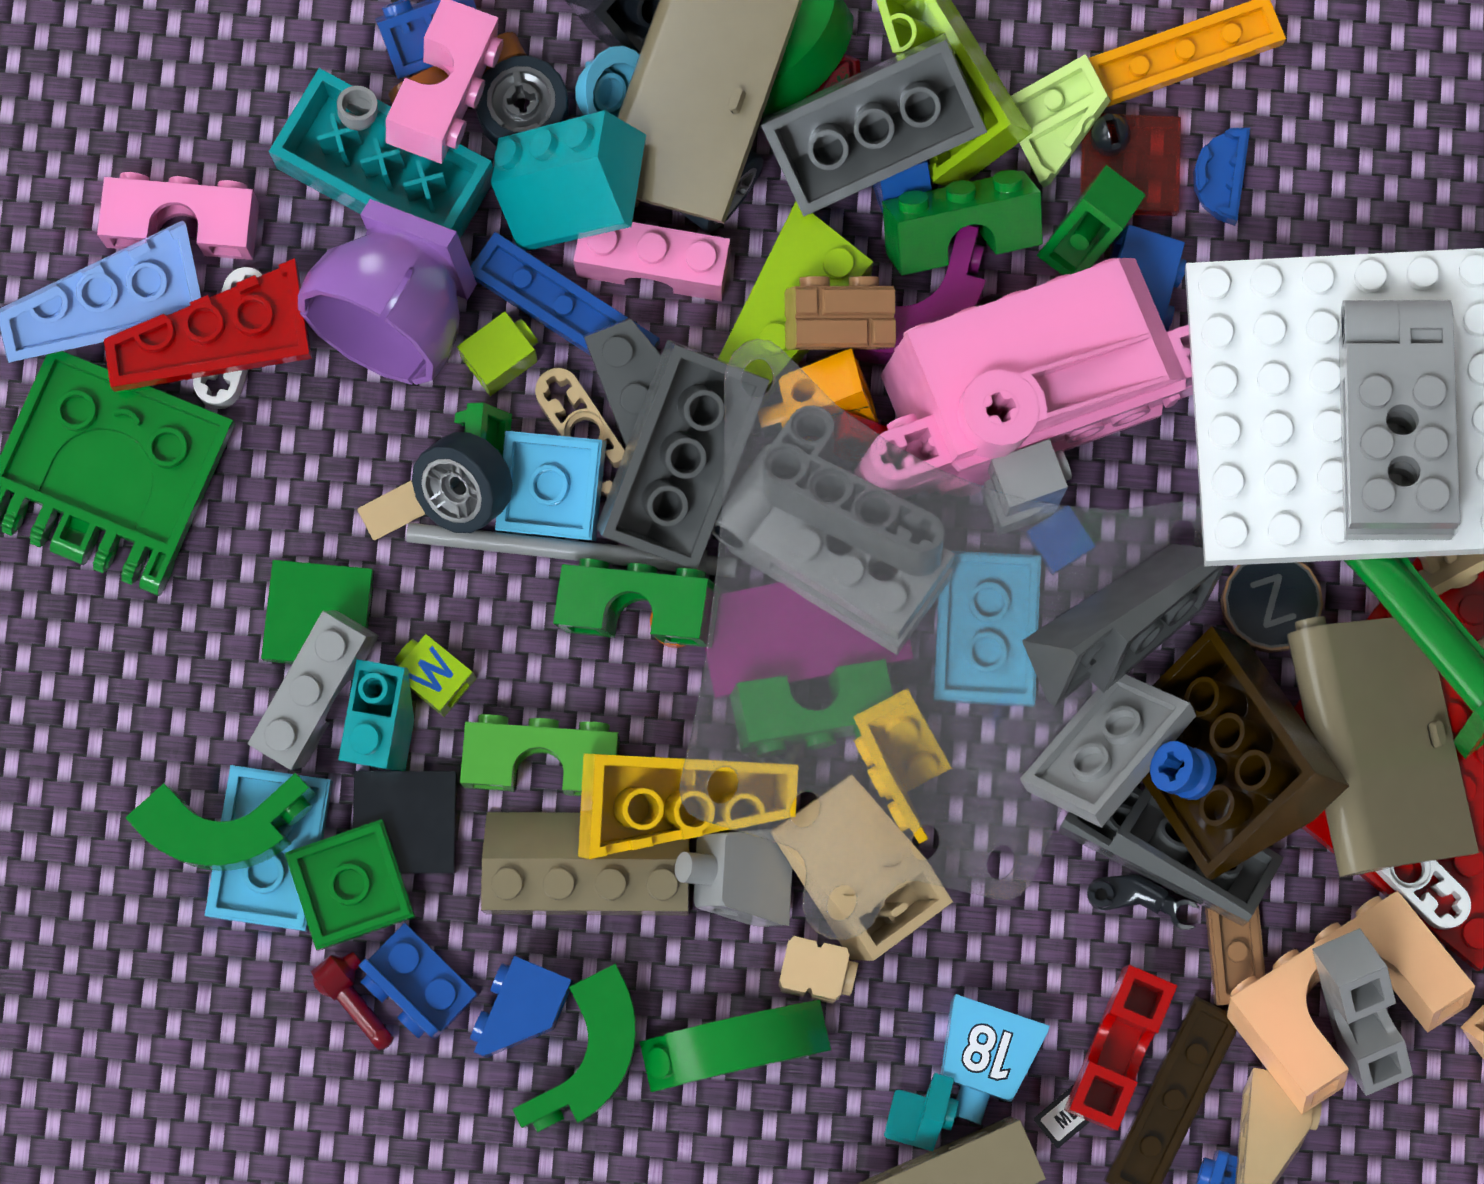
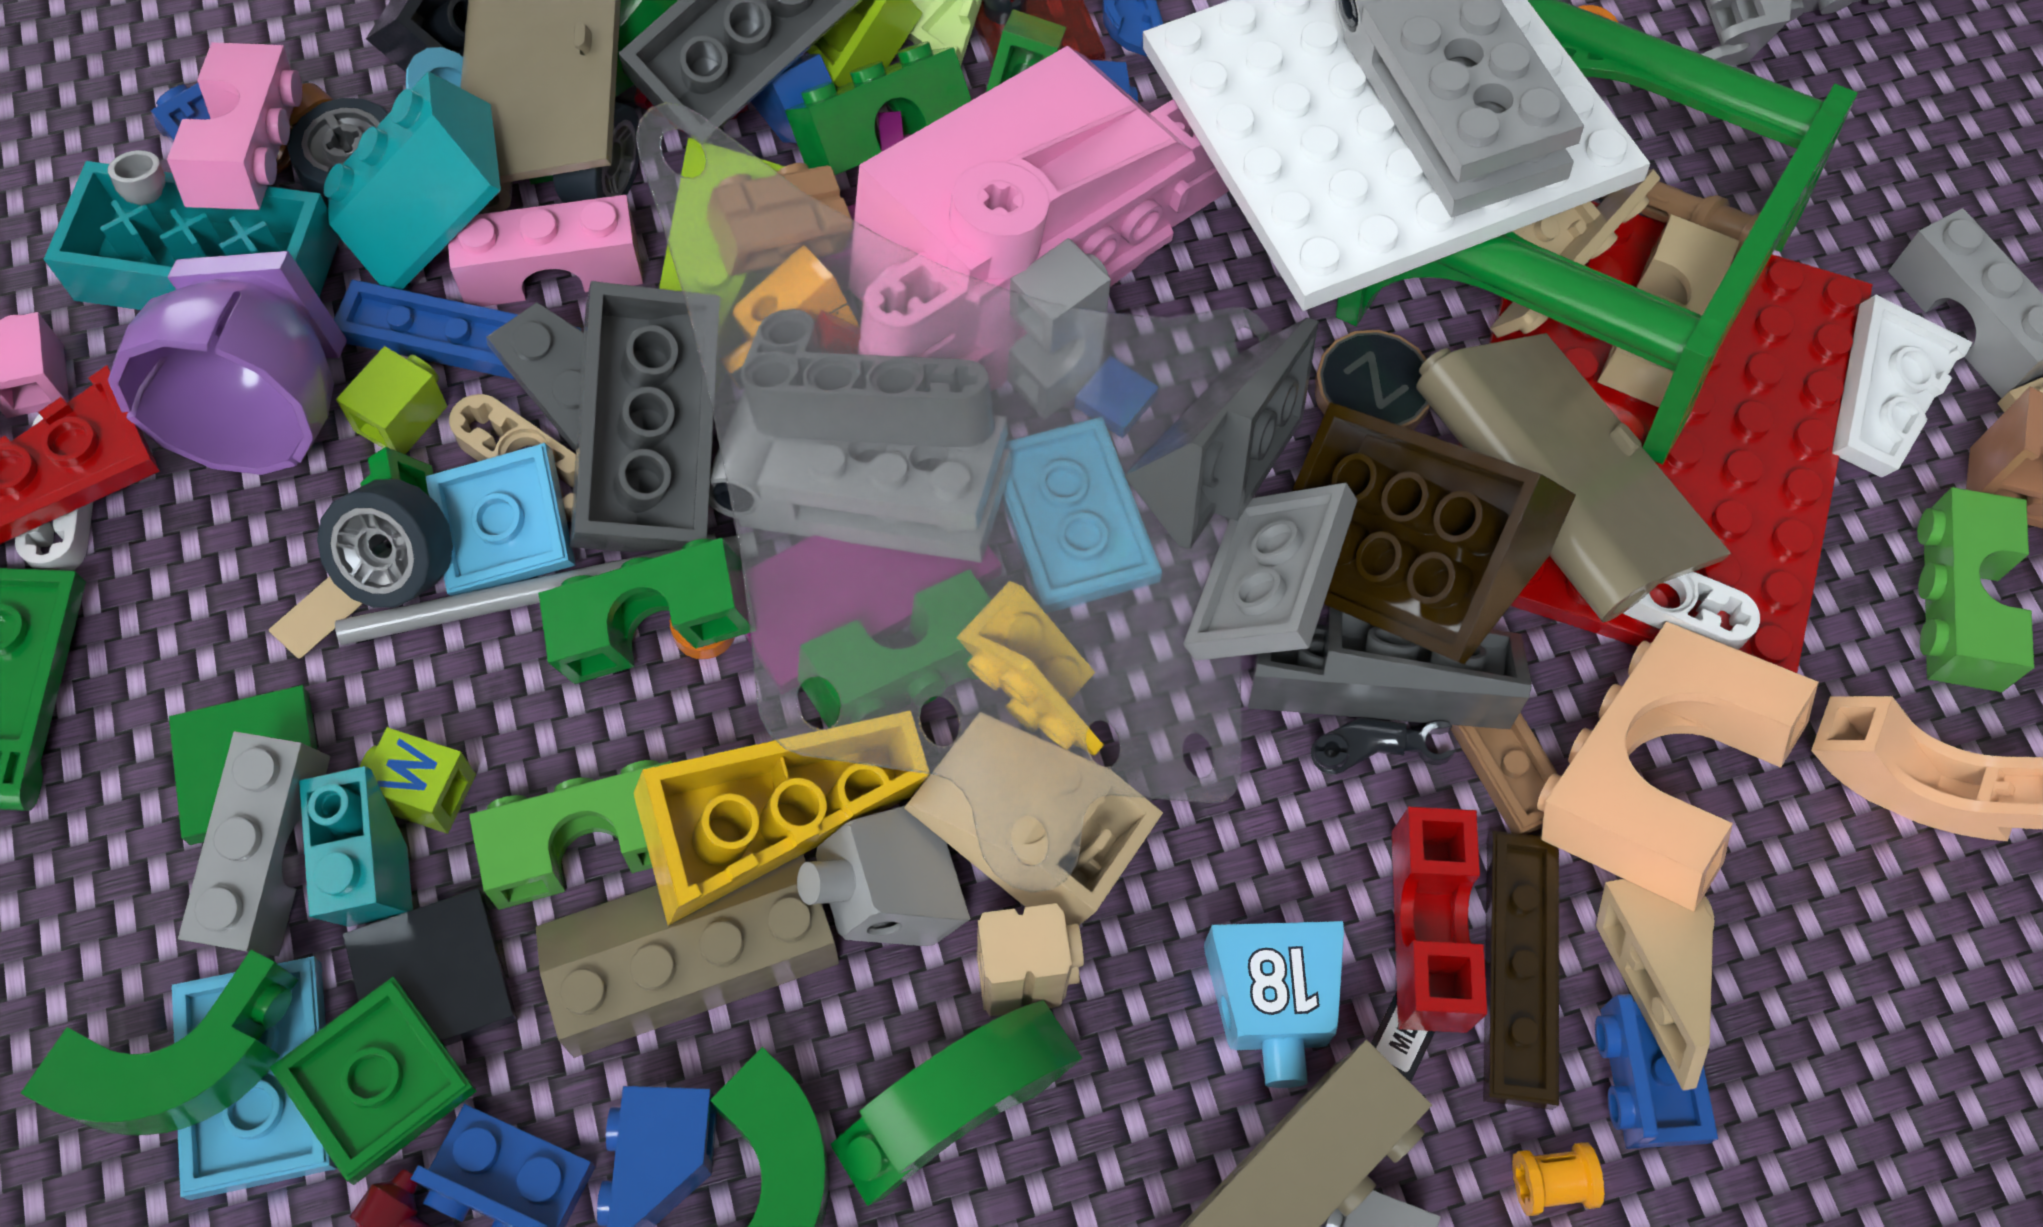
camera: 25 degrees left, 15 degrees down
teal bracket [884,1073,959,1151] -> none
blue wheel [1150,741,1217,800] -> none
light grey arch [1312,928,1413,1096] -> none

